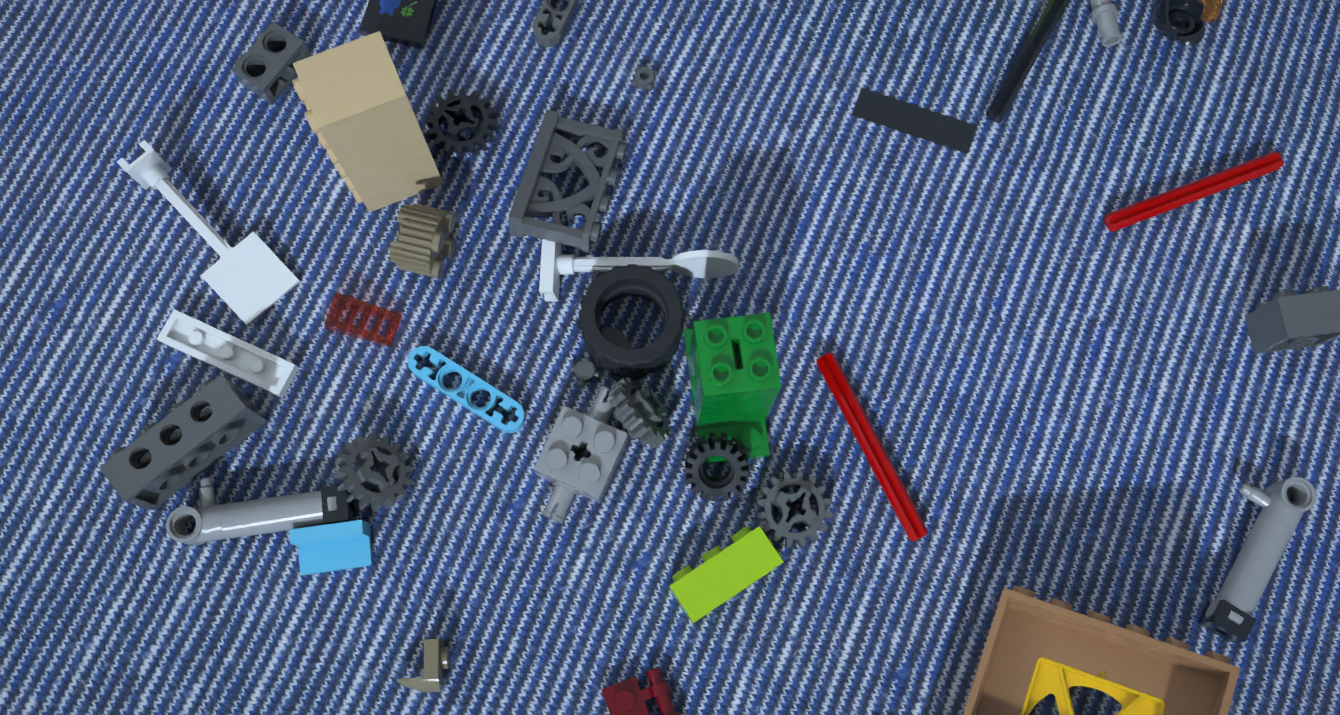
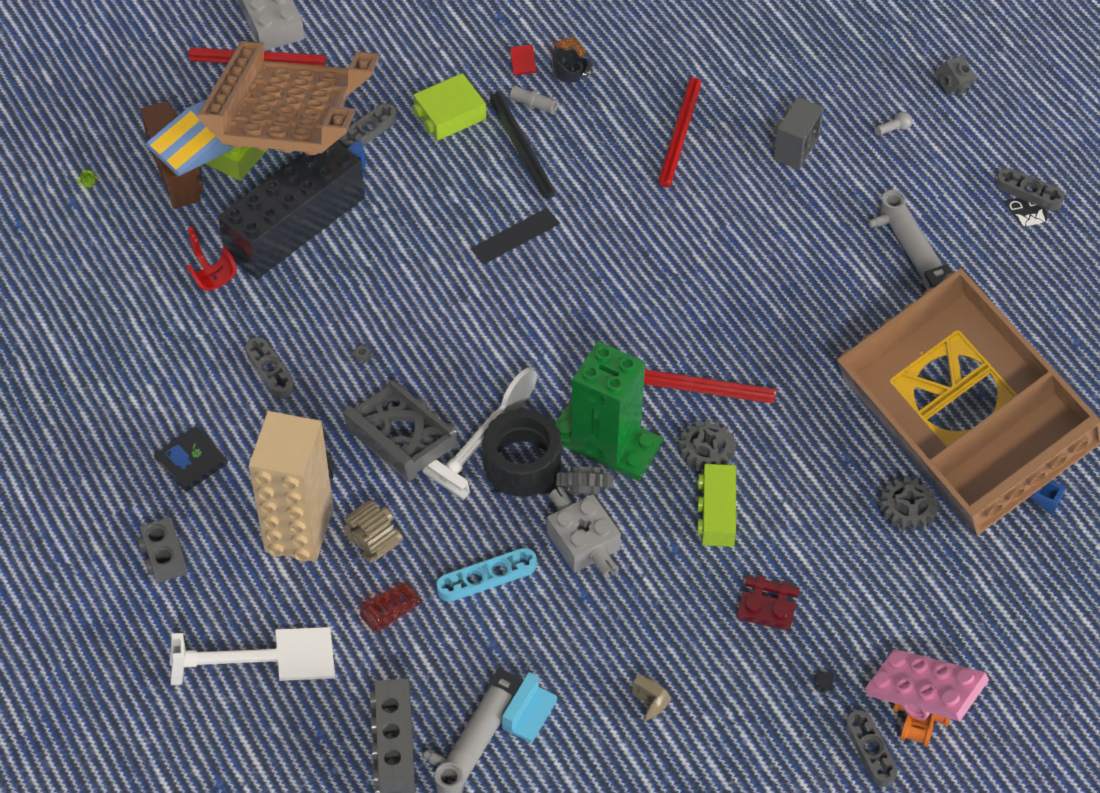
camera: 50 degrees left, 20 degrees down
white plate [157,309,299,398] -> none
dark grey gear [333,433,413,512] -> none
dark grey piece [570,357,600,386] -> none
black tyre [684,432,749,502] -> none

